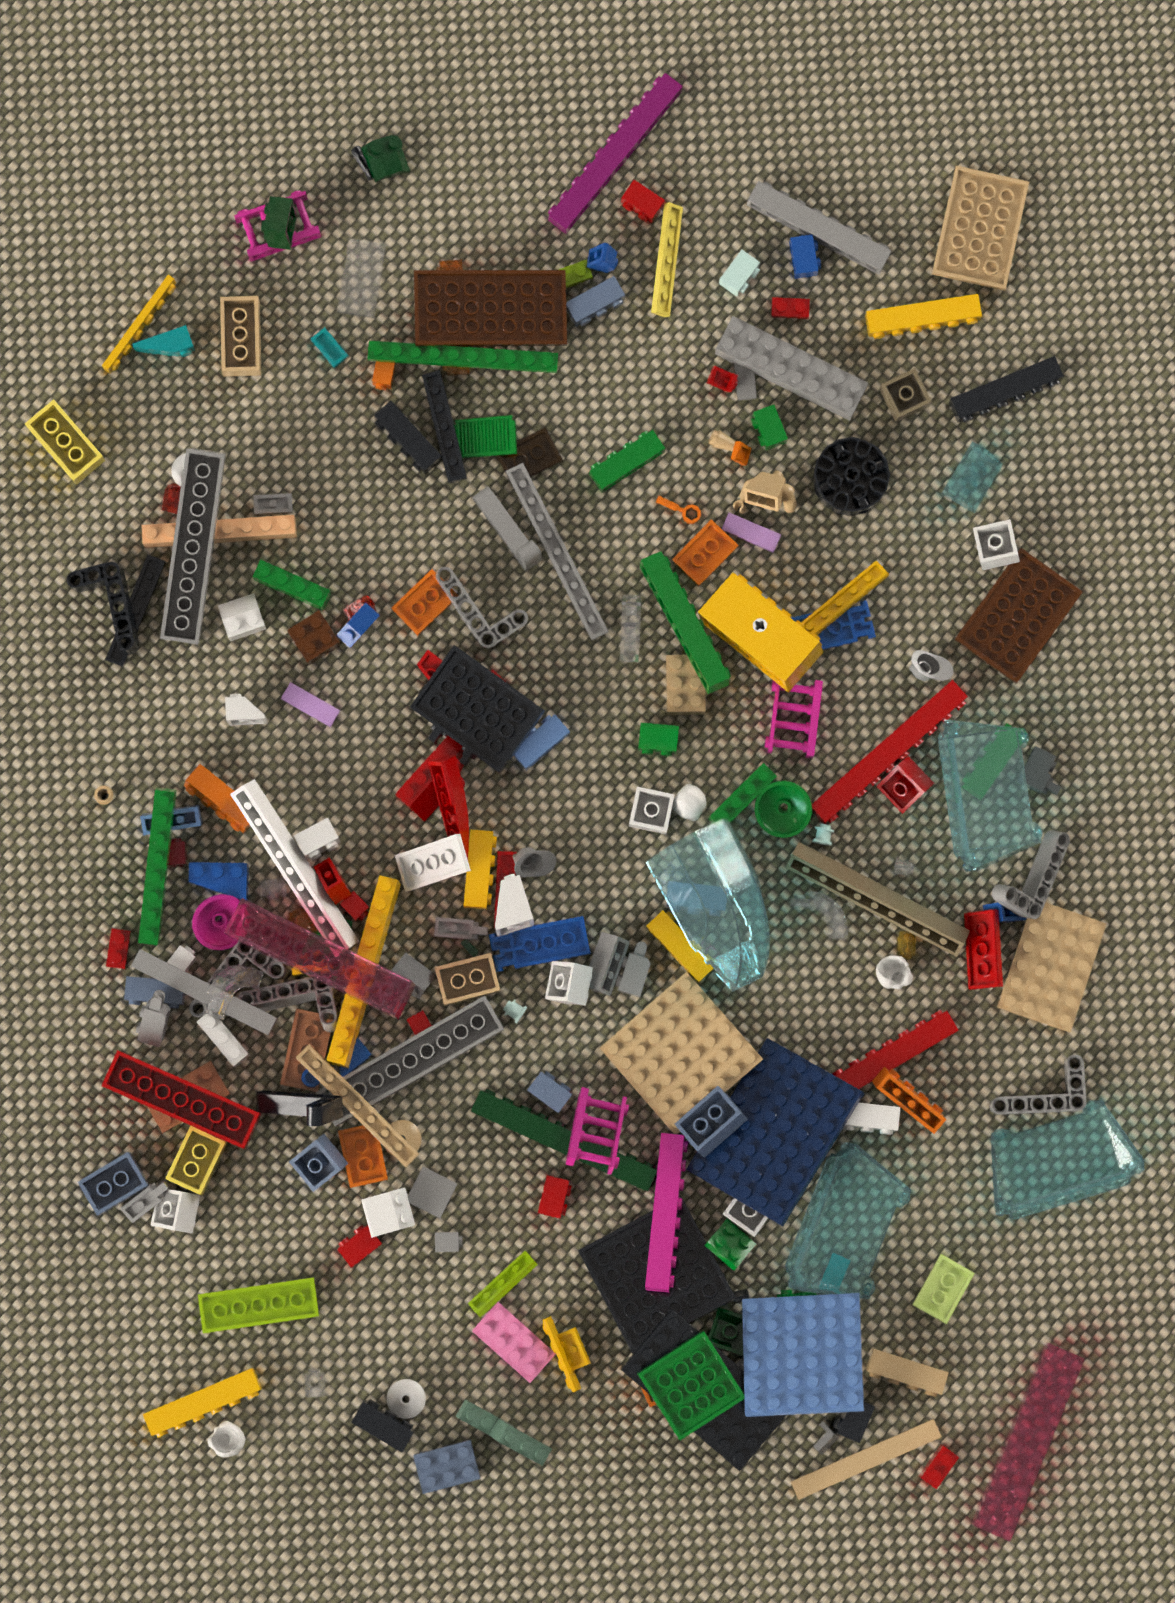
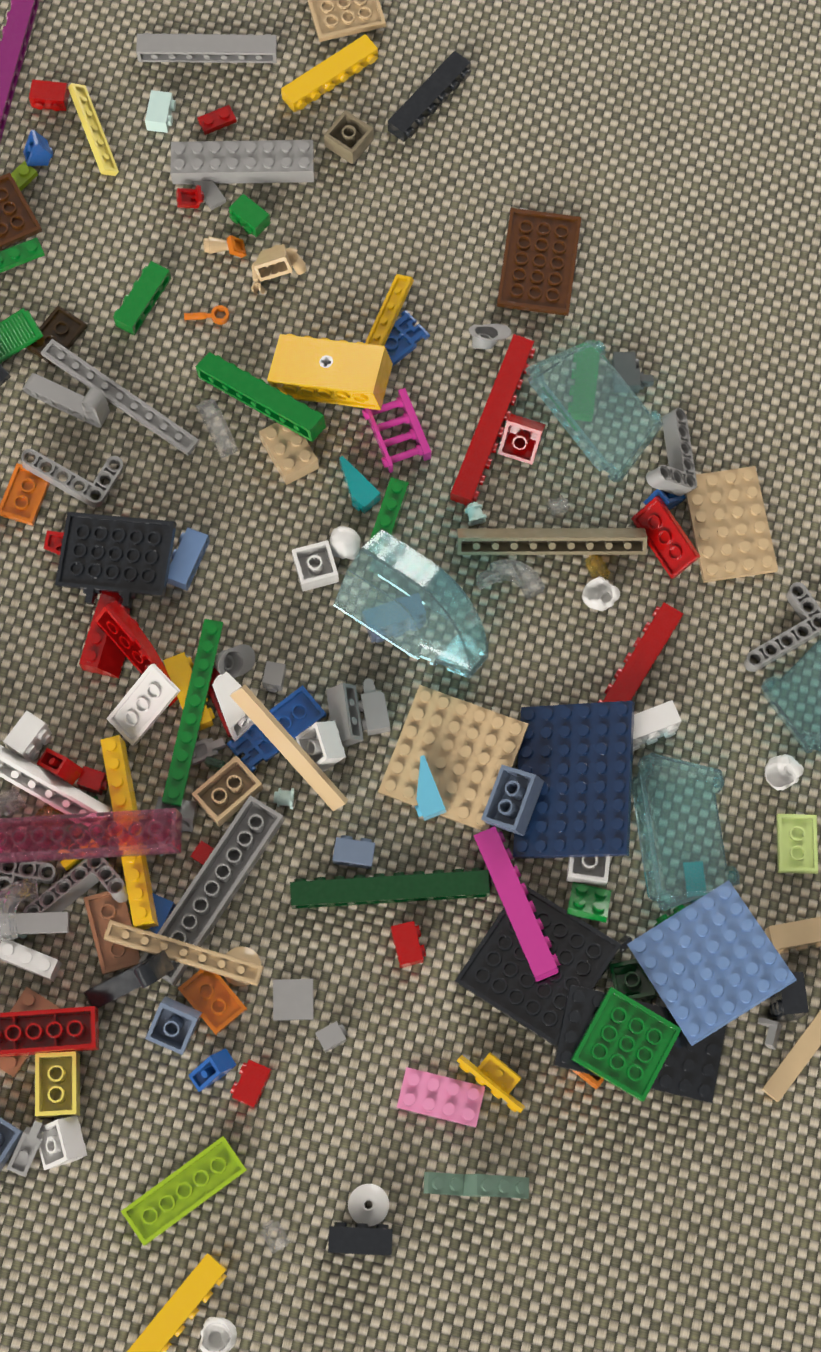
camera: 25 degrees left, 10 degrees down
blue tile [301,1069,320,1088] -> none
white slope [361,1188,415,1238] -> none
sand blue brick [413,1439,481,1494] -> none
lime plate [468,1251,538,1318] -> none
dark pink fence [565,1087,629,1175] -> none
sand blue brick [566,276,625,327] -> none
green slope [638,723,679,756] -> none
yellow brick [646,910,716,983] -> none
orange plate [672,519,739,587] -> none
lavender tile [722,513,781,553] -> none
green dish [754,781,812,838] -> none
blue brick [789,234,821,279] -> none
black brick [813,437,890,516] -> none
orange brick [872,1067,947,1134] -> none
clear light blue slope [942,441,1003,513] -> none
white brick [973,519,1020,570] -> none
none -> green plate [162,619,224,807]
none -> blue slope [188,1048,236,1092]
none -> tan tile [230,684,348,811]
none -> light grey brick [262,661,287,693]
none -> teal slope [339,456,381,514]
none -> medium azure slope [415,755,446,821]
none -> white hair [765,754,804,791]

